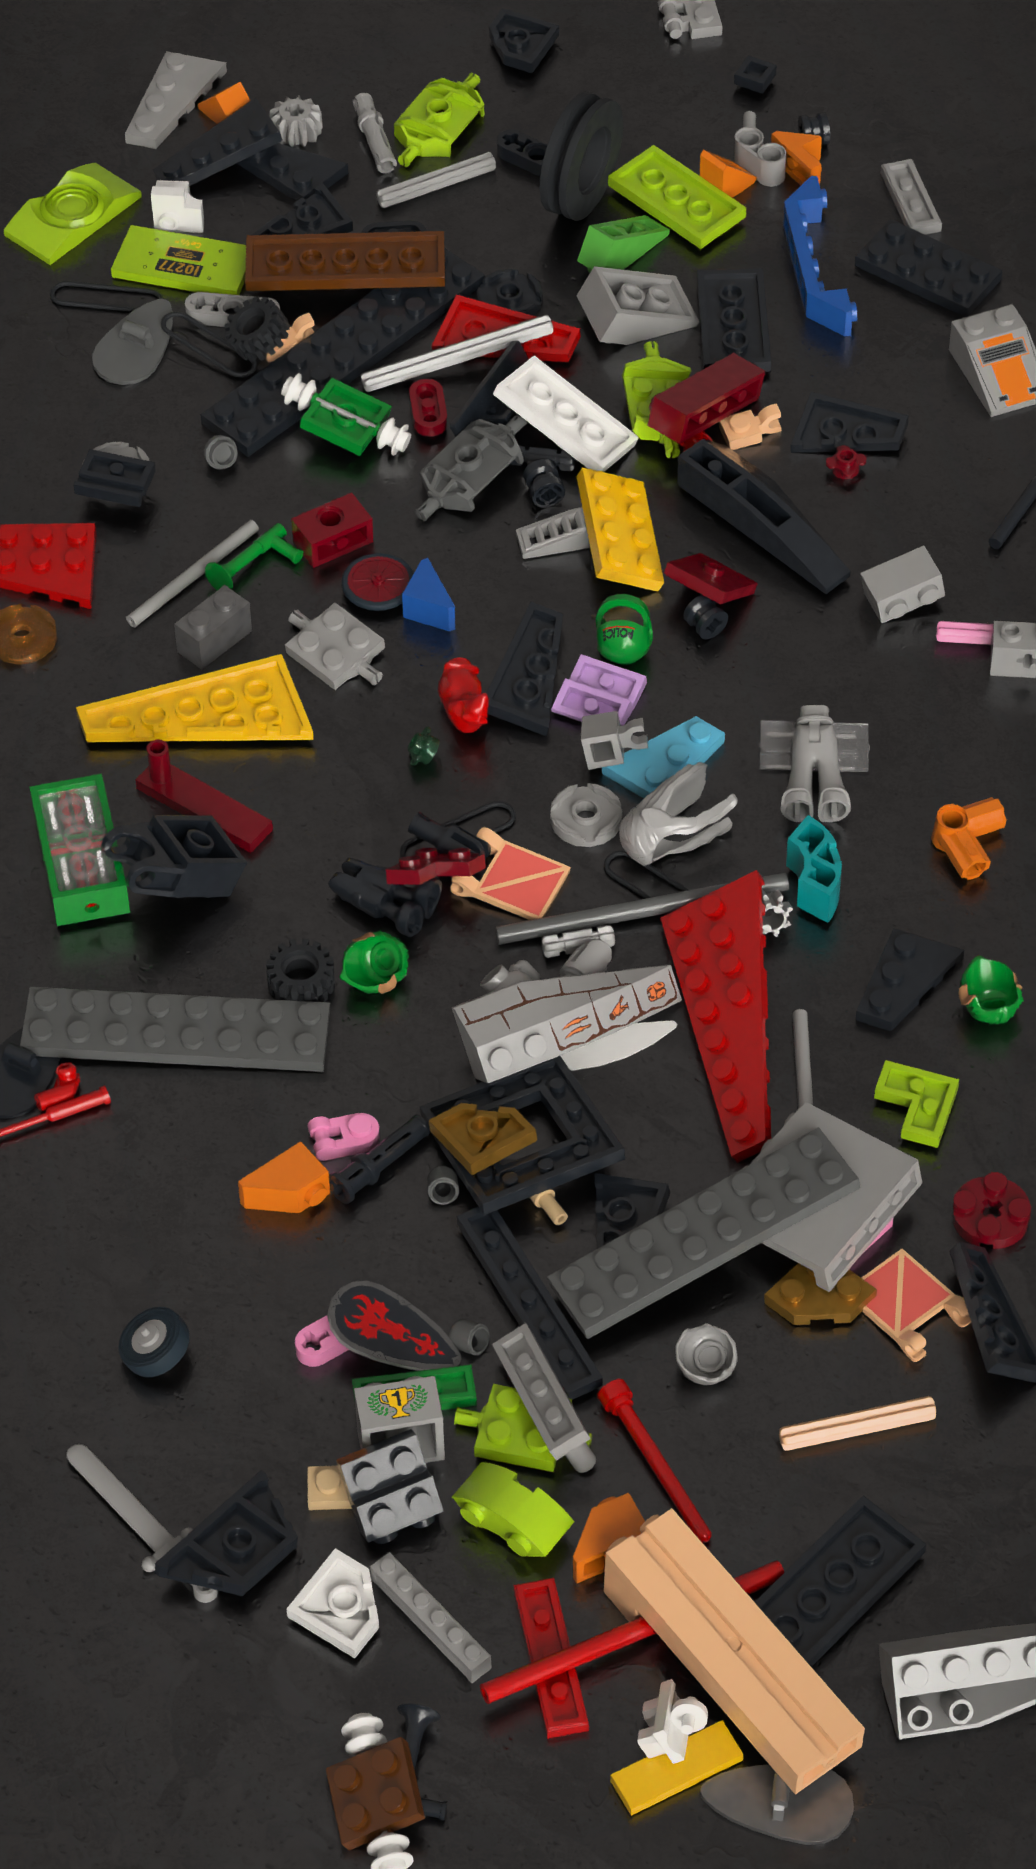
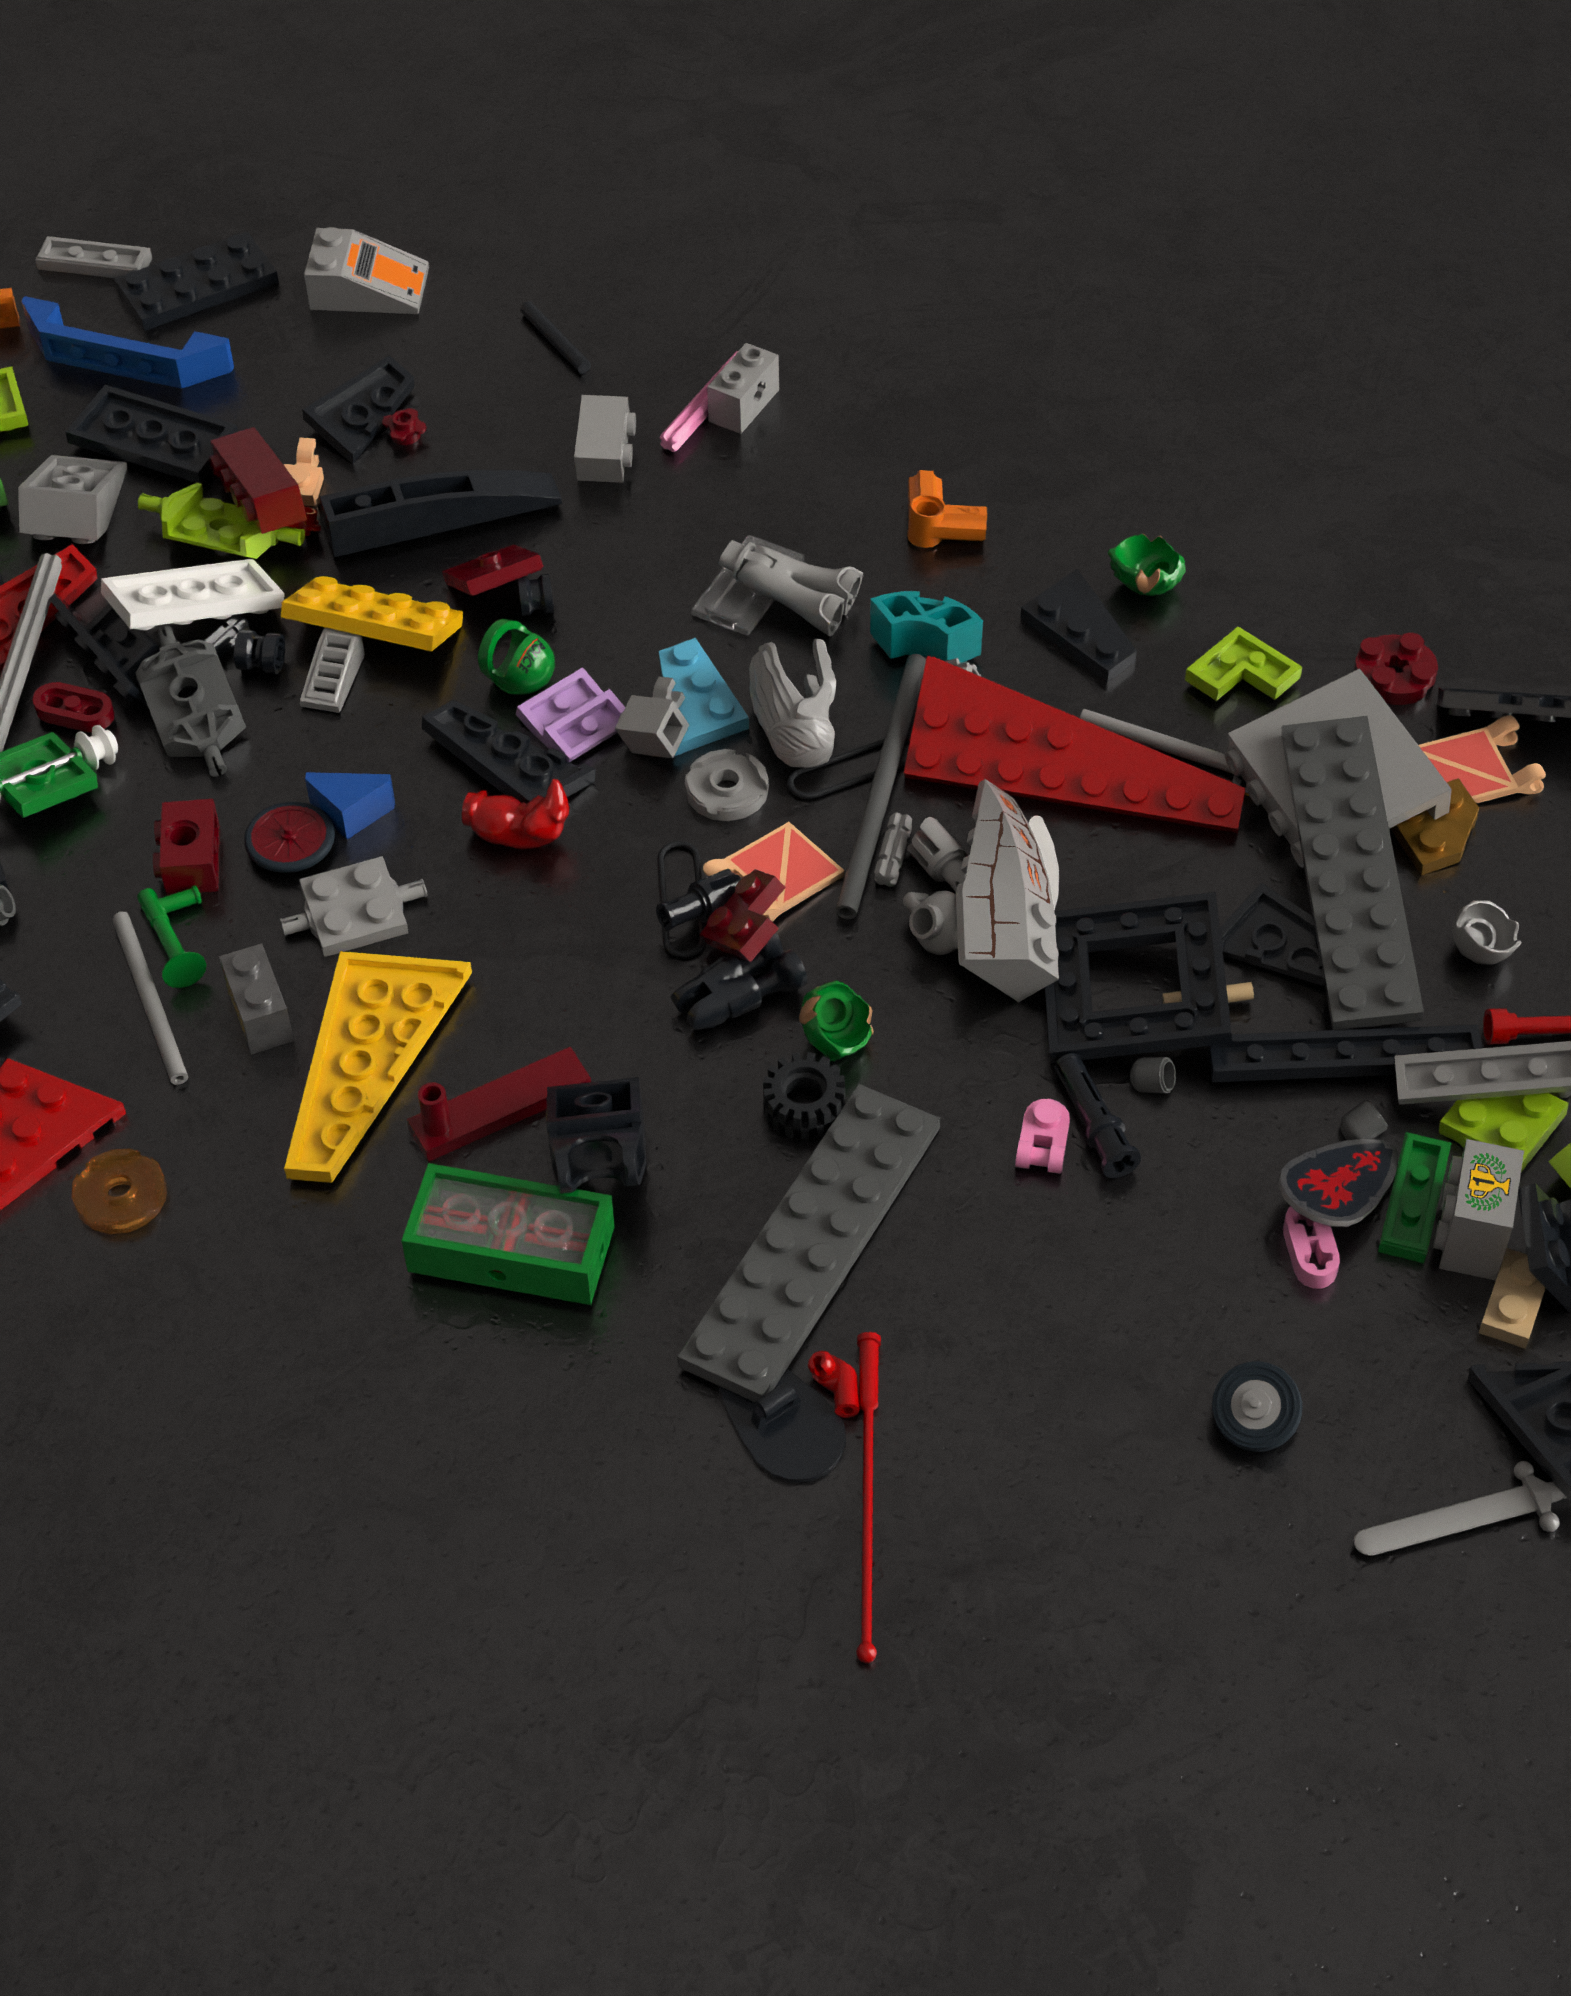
camera: 65 degrees left, 0 degrees up
orange slope [238,1141,330,1213] -> none
clear green plate [408,726,440,766] -> none
pearl gold plate [429,1103,537,1175] -> none

